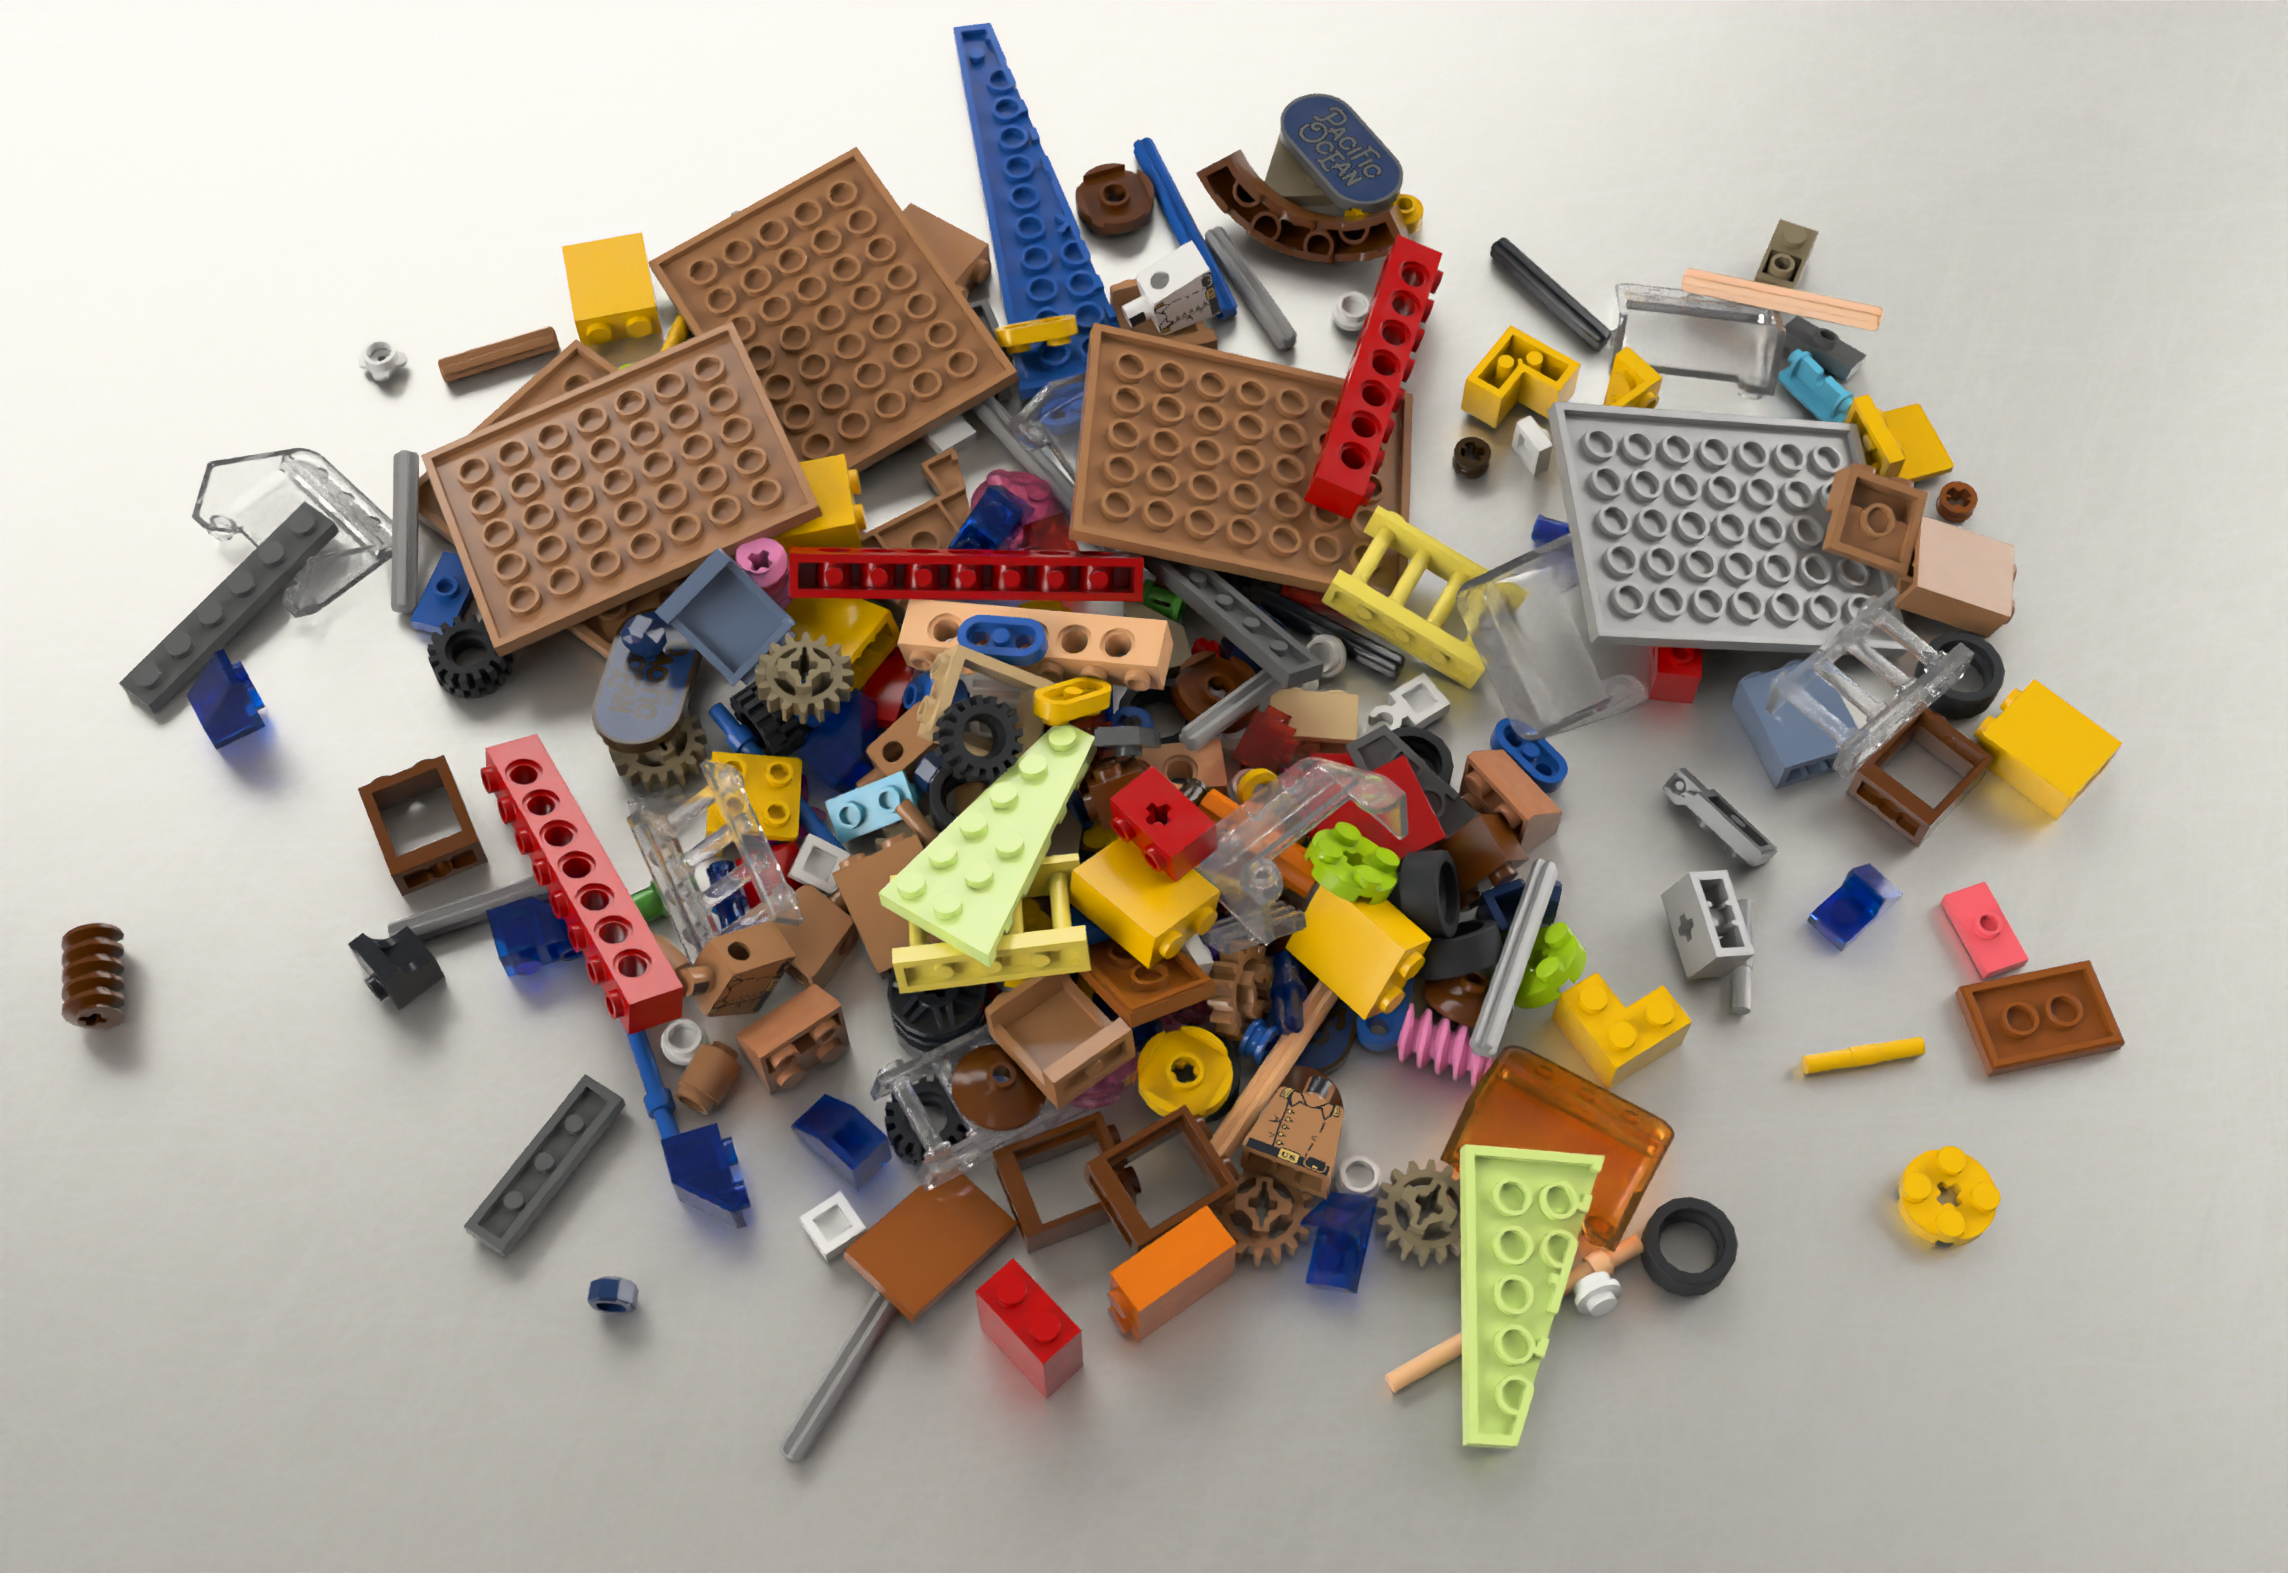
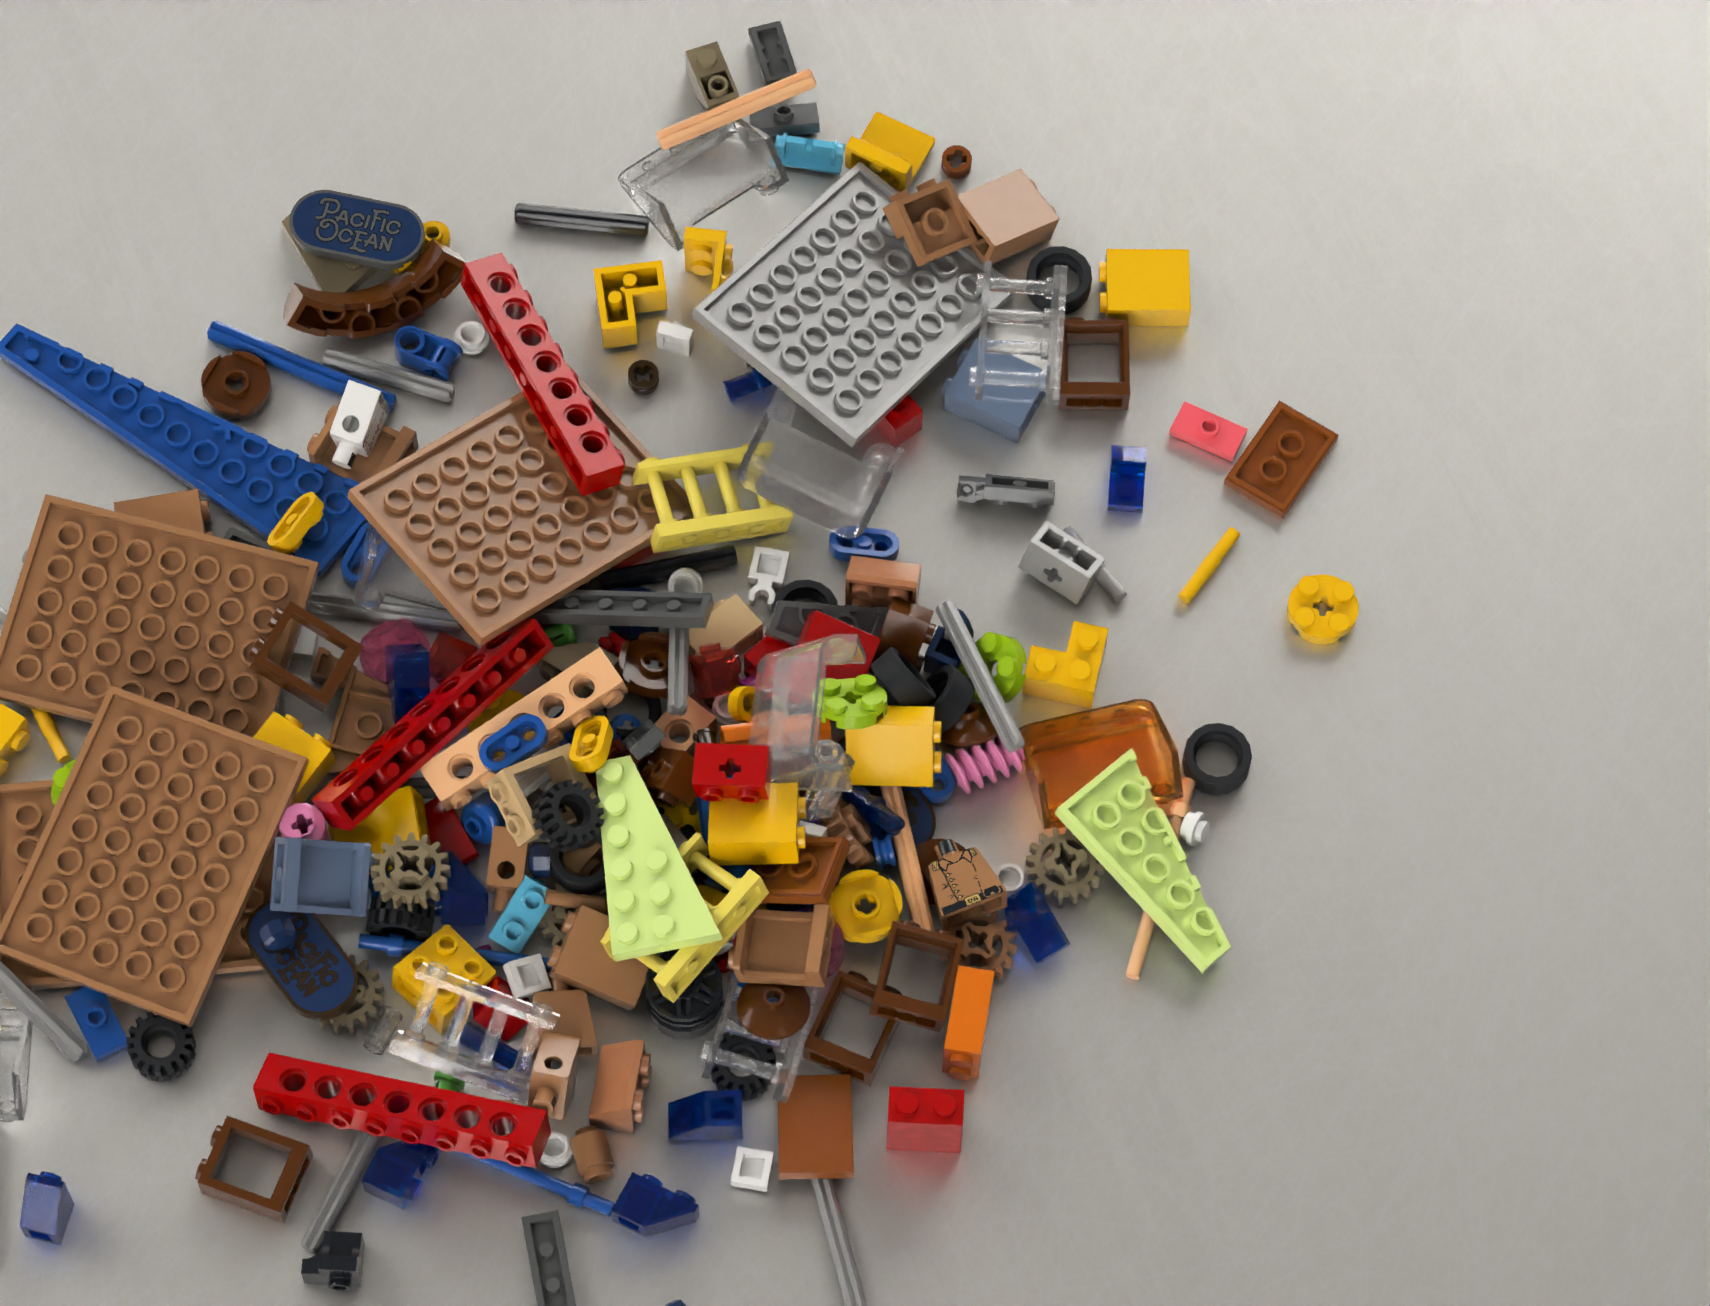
camera: 45 degrees left, 5 degrees up
none -> reddish brown window [249,601,364,713]
none -> blue piece [394,326,463,381]
none -> dark grey plate [748,21,797,86]

